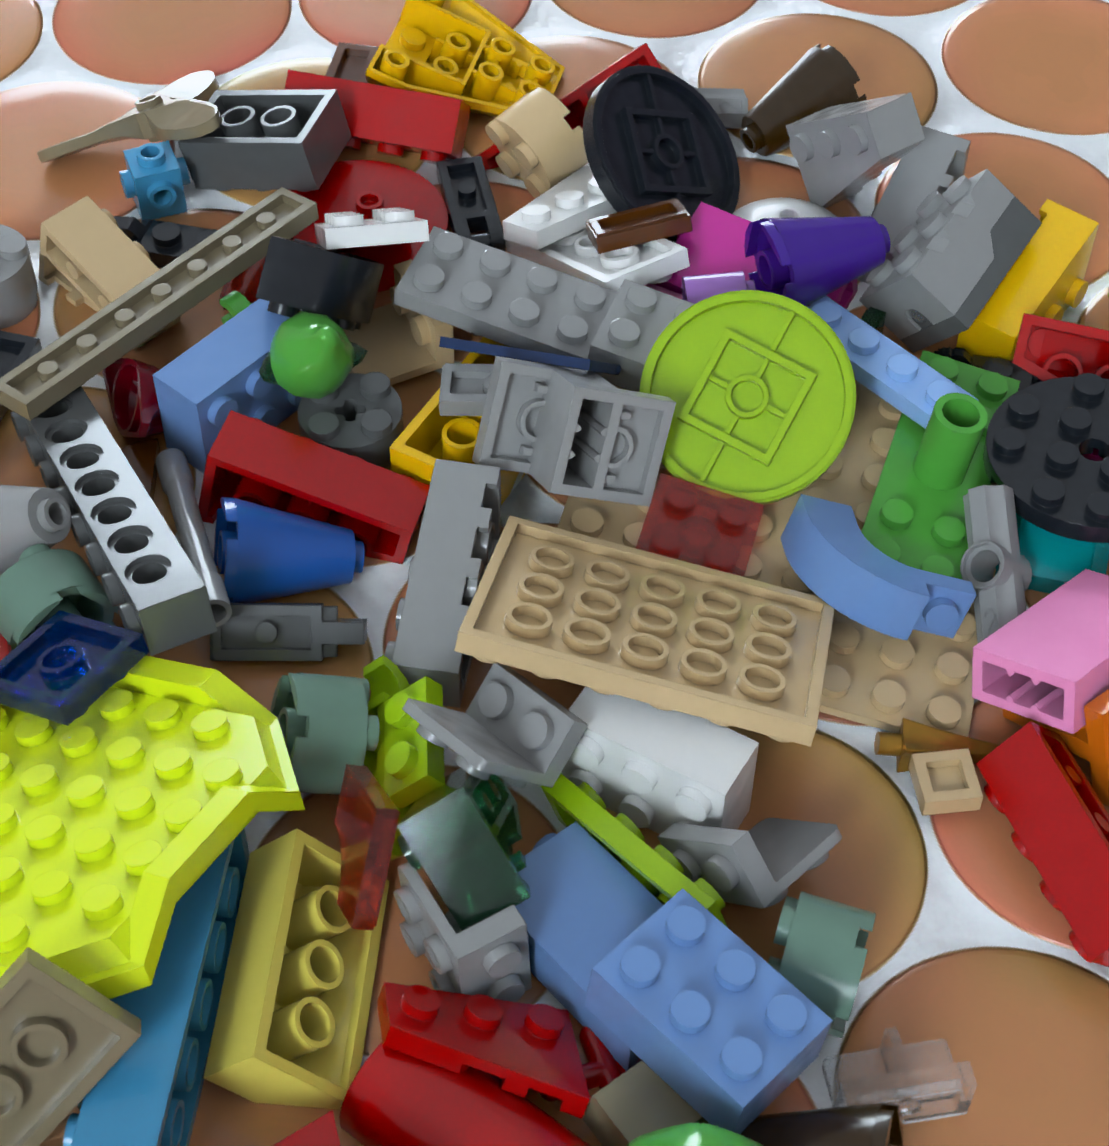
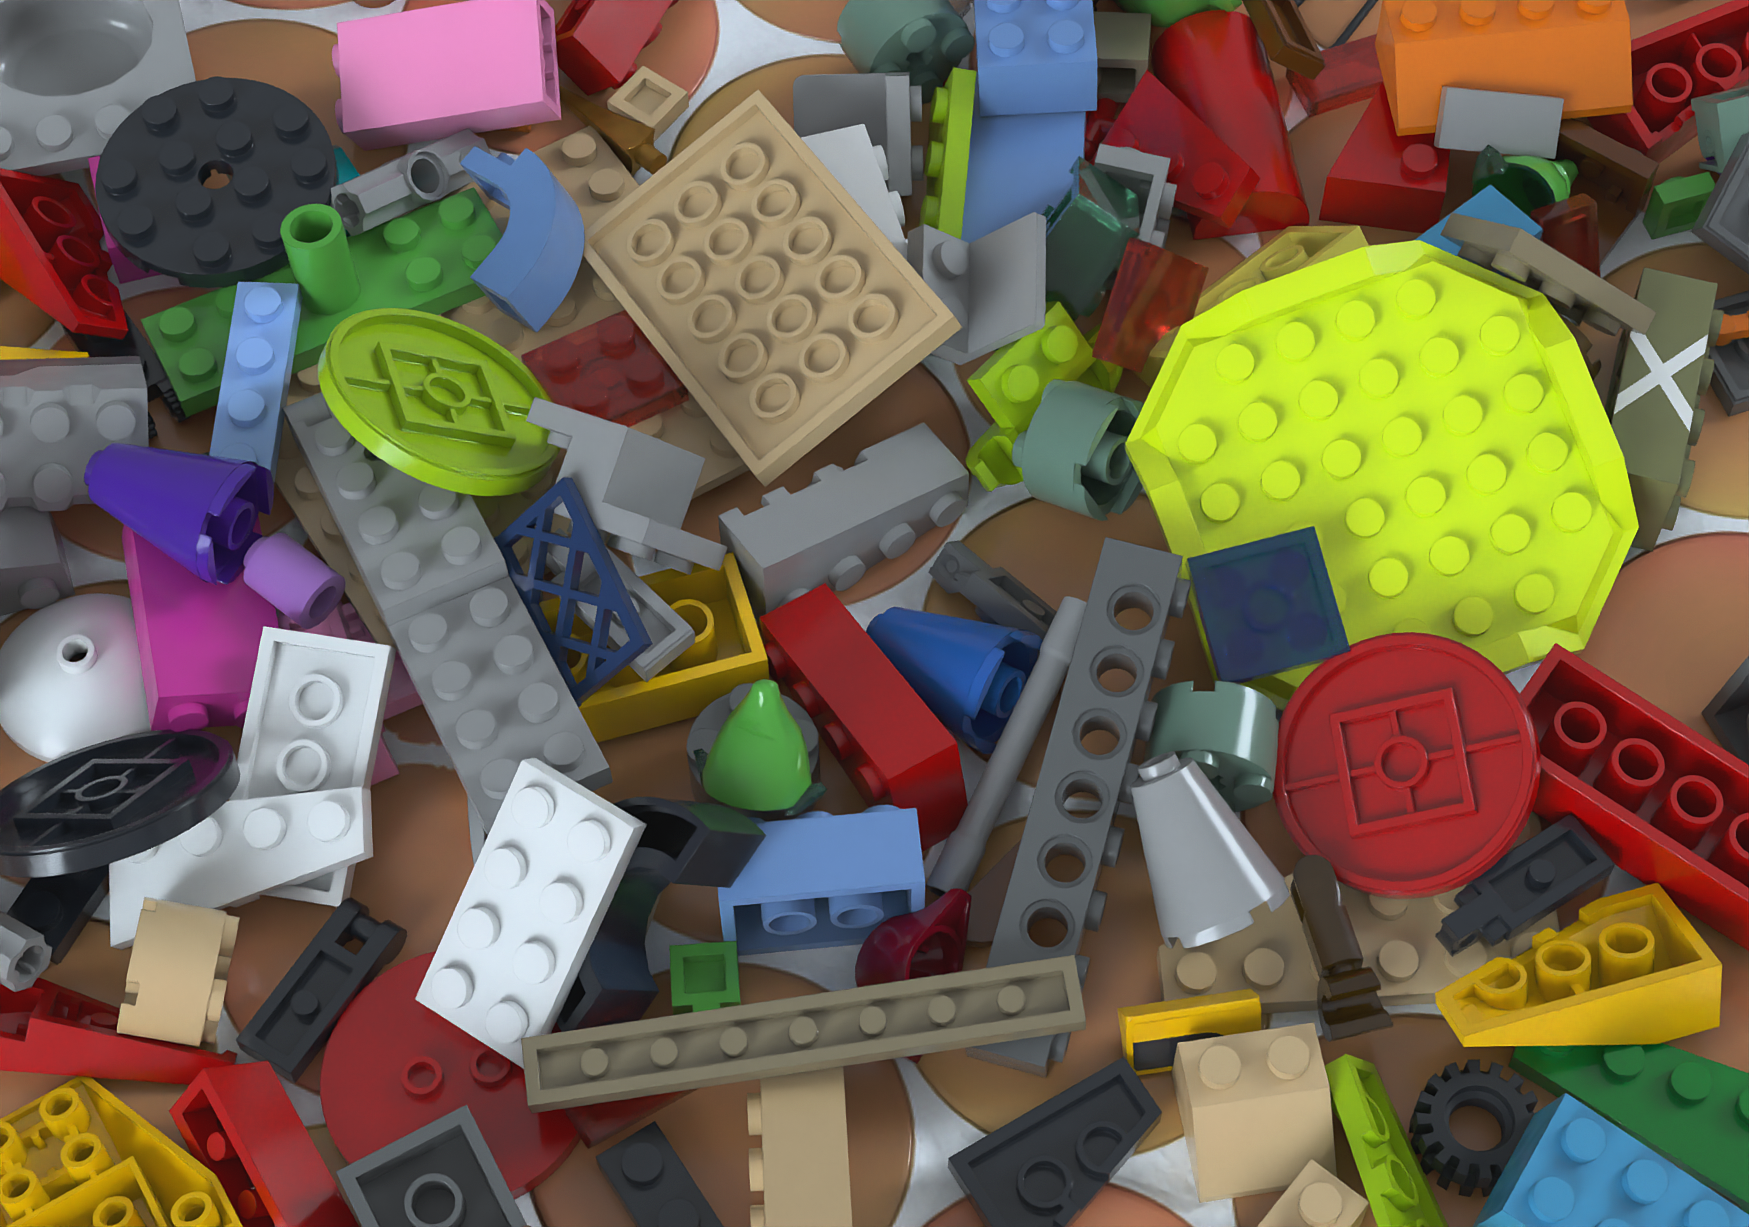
camera: 135 degrees left, 10 degrees up
reddish brown tile [585,198,693,254] -> none

